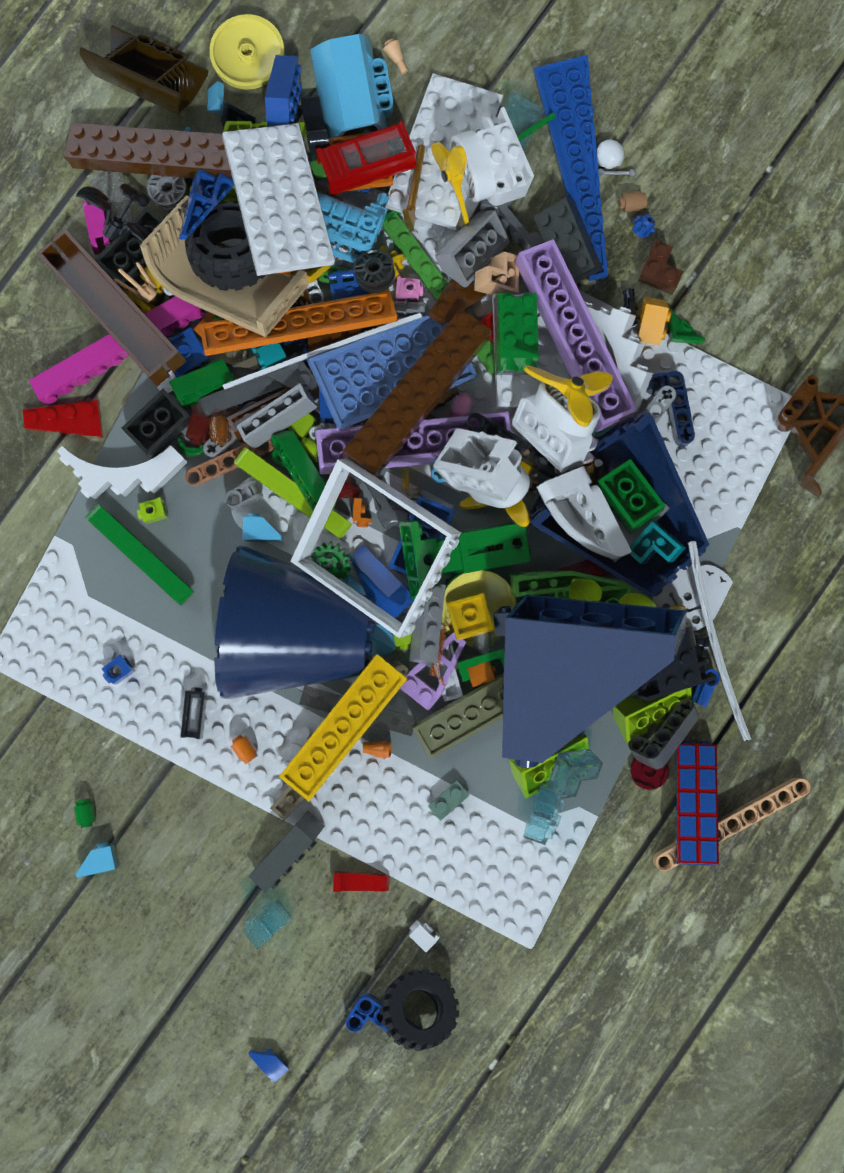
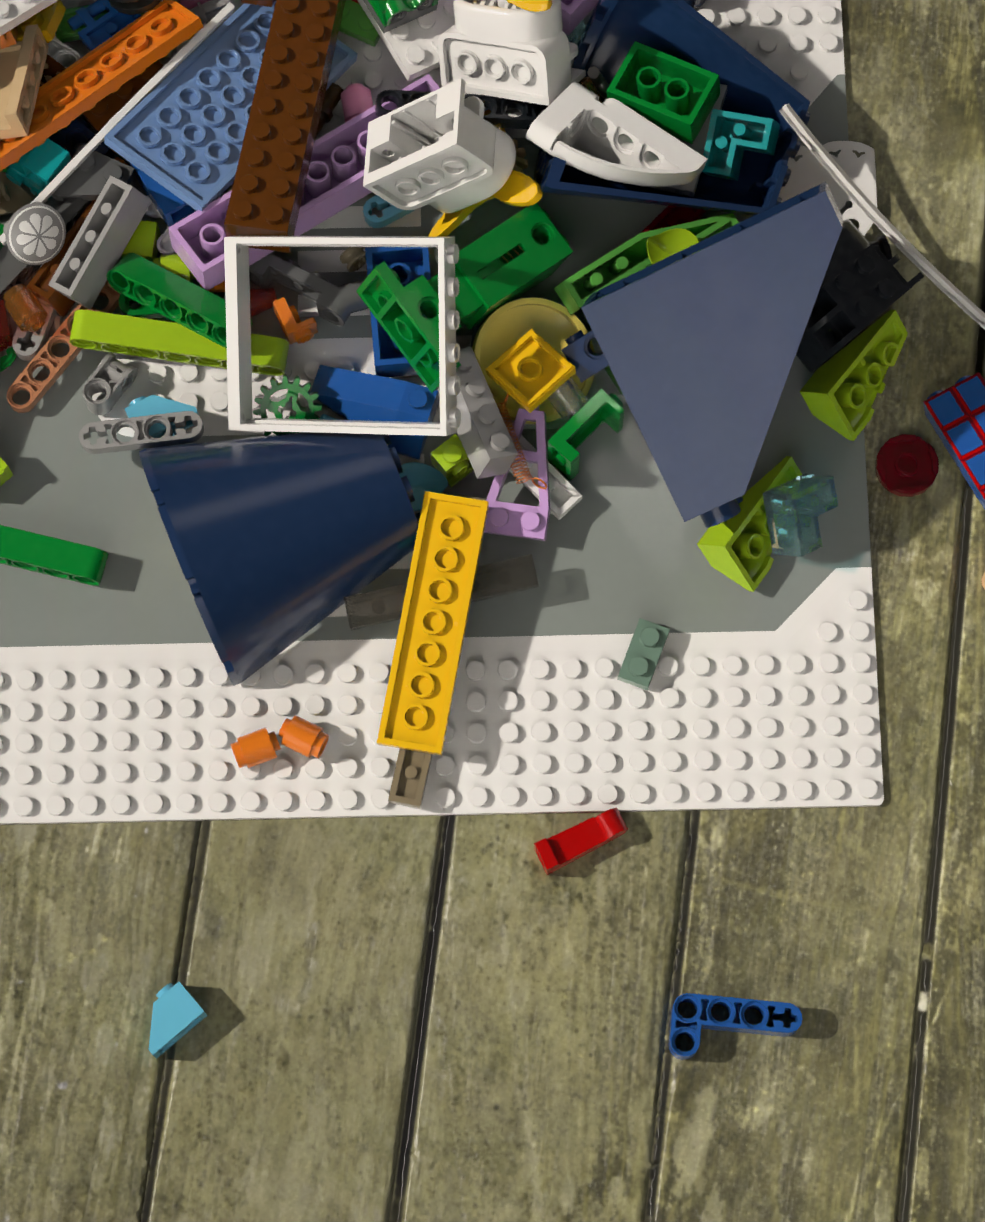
camera: 30 degrees left, 10 degrees down
green brick [74,798,96,828] -> none
blue brick [102,655,136,685] -> none
black window [180,687,208,739] -> none
clear light blue brick [242,899,292,950] -> none
pearl dark grey wedge [248,811,325,893] -> none
blue slope [249,1049,289,1083] -> none
orange cone [363,740,392,760] -> none
black tyre [380,969,459,1051] -> none
clear yellow tile [400,469,409,492] -> none
white brick [409,920,440,952] -> none
olive plate [411,673,504,759] -> none
orange brick [467,661,497,687] -> none
clear light blue brick [523,785,564,845] -> none
dark grey beam [628,699,699,769] -> none
blue piece [691,668,720,708] -> none
none -> dish [3,202,66,265]
none -> light grey beam [79,411,204,454]
none -> orange brick [230,727,281,769]

